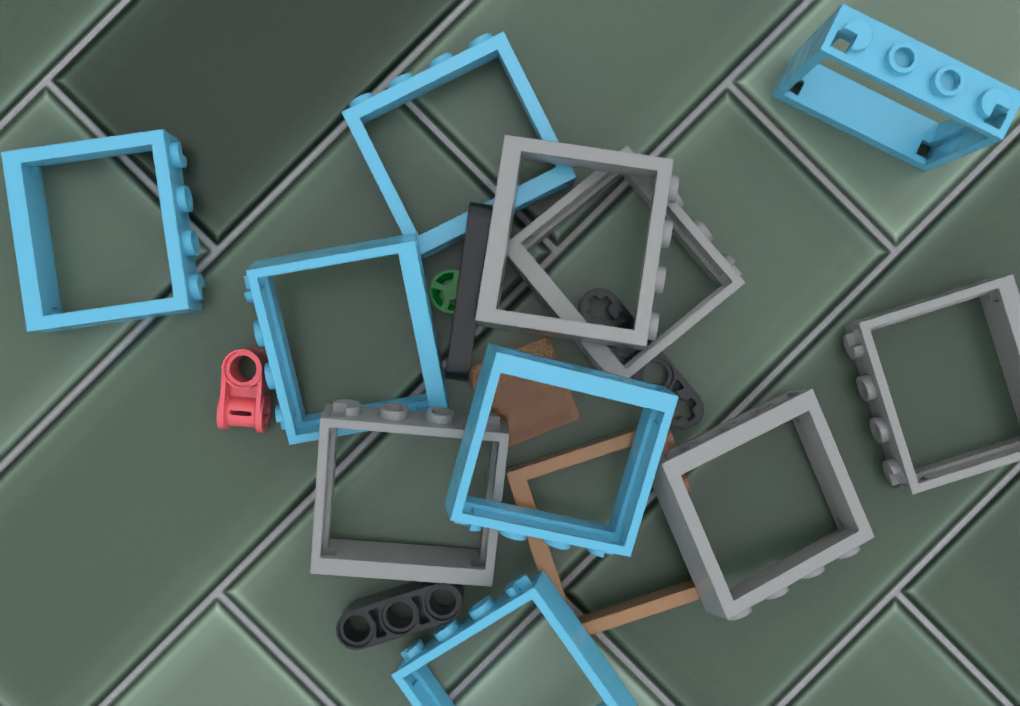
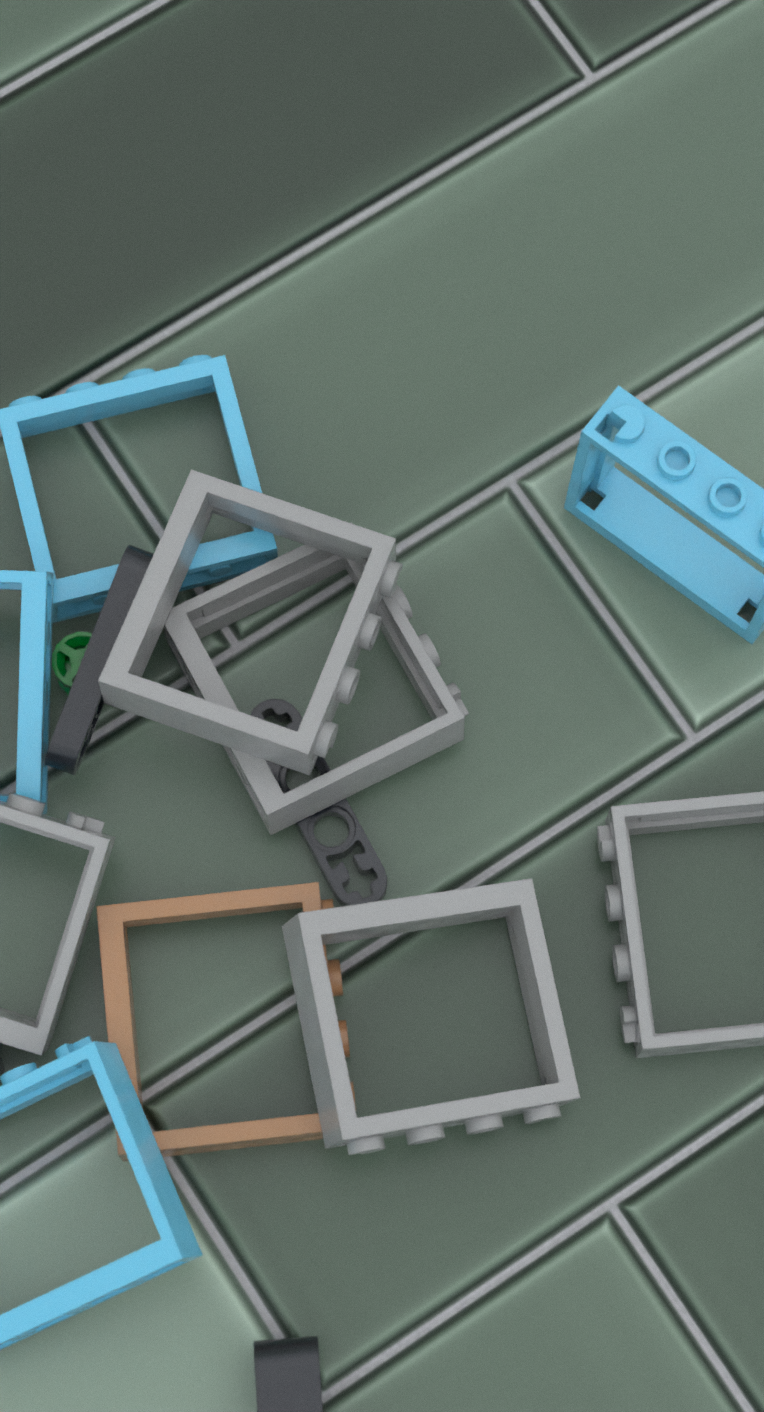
camera: 10 degrees right, 15 degrees down
medium azure window [444,343,679,558] -> none
clear orange tile [469,337,581,447] -> none

